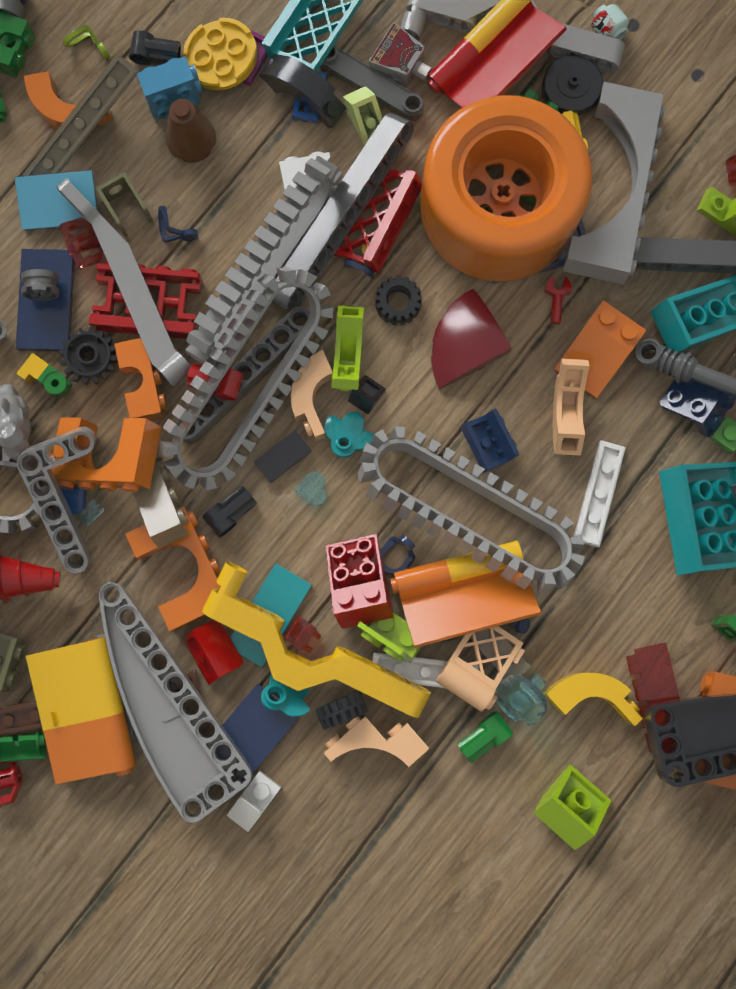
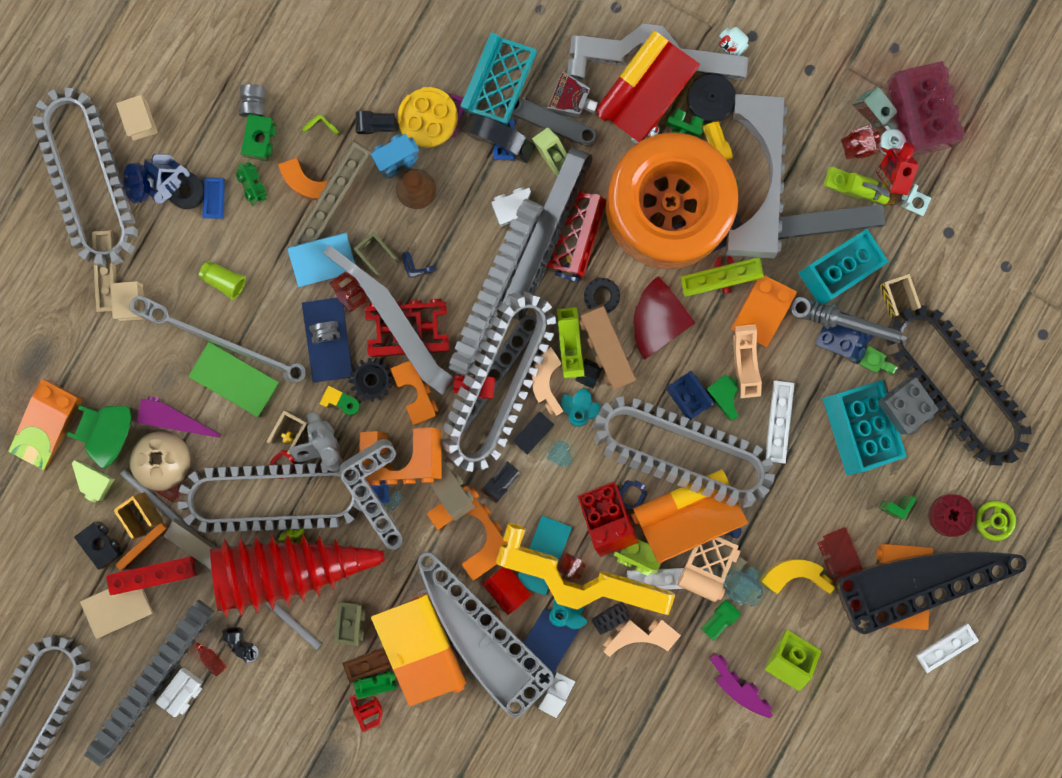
camera: 10 degrees left, 5 degrees up
none -> medium nougat brick [579,304,636,390]
none -> lime tile [681,257,764,297]
none -> green arch [705,374,739,421]
none -> magenta slope [708,653,773,718]

